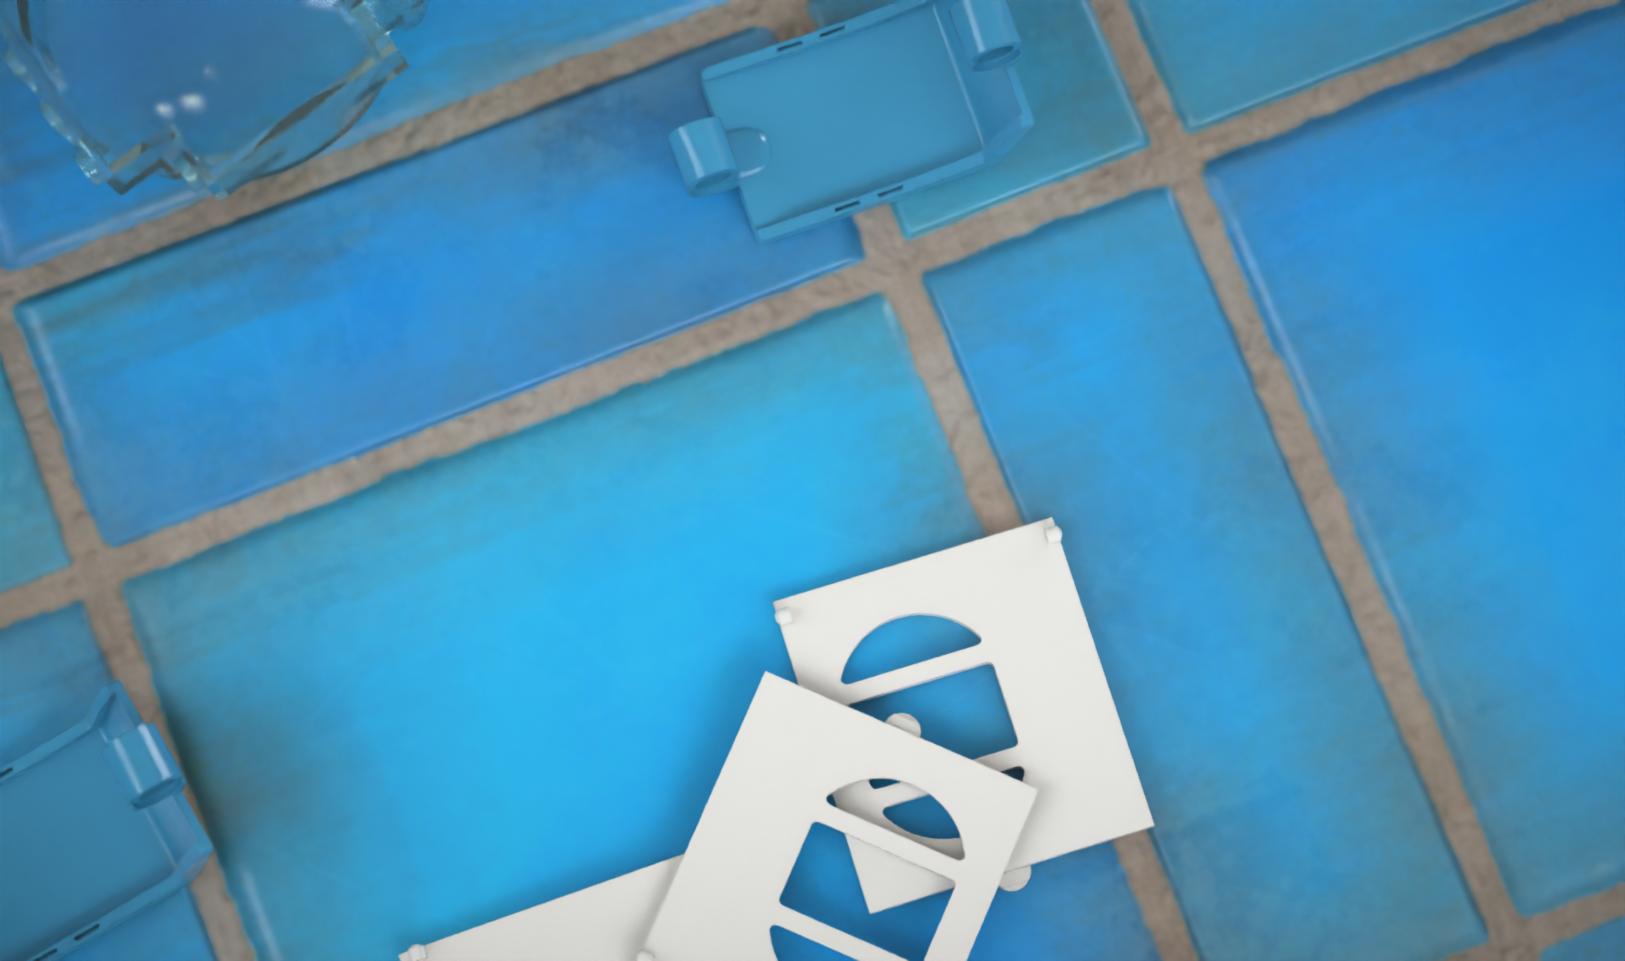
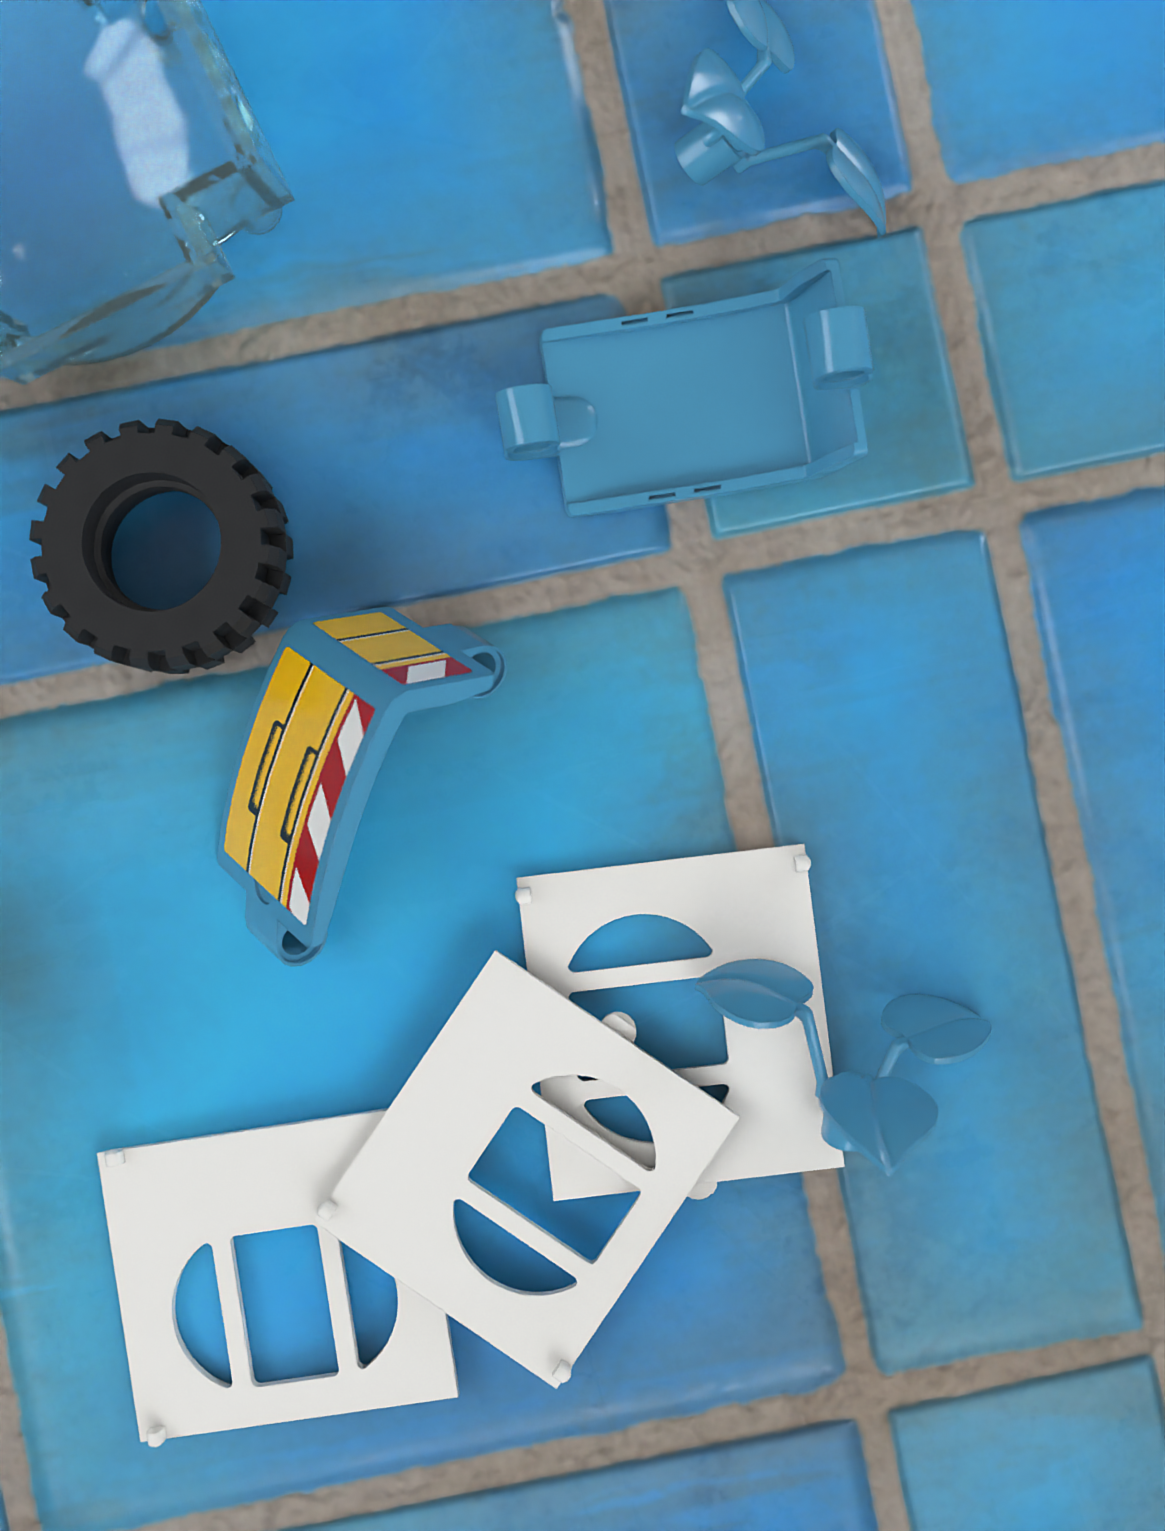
camera: 15 degrees right, 10 degrees up
none -> black tyre [29,419,294,674]
none -> panel [217,607,507,967]
none -> dark azure plant [695,959,992,1176]

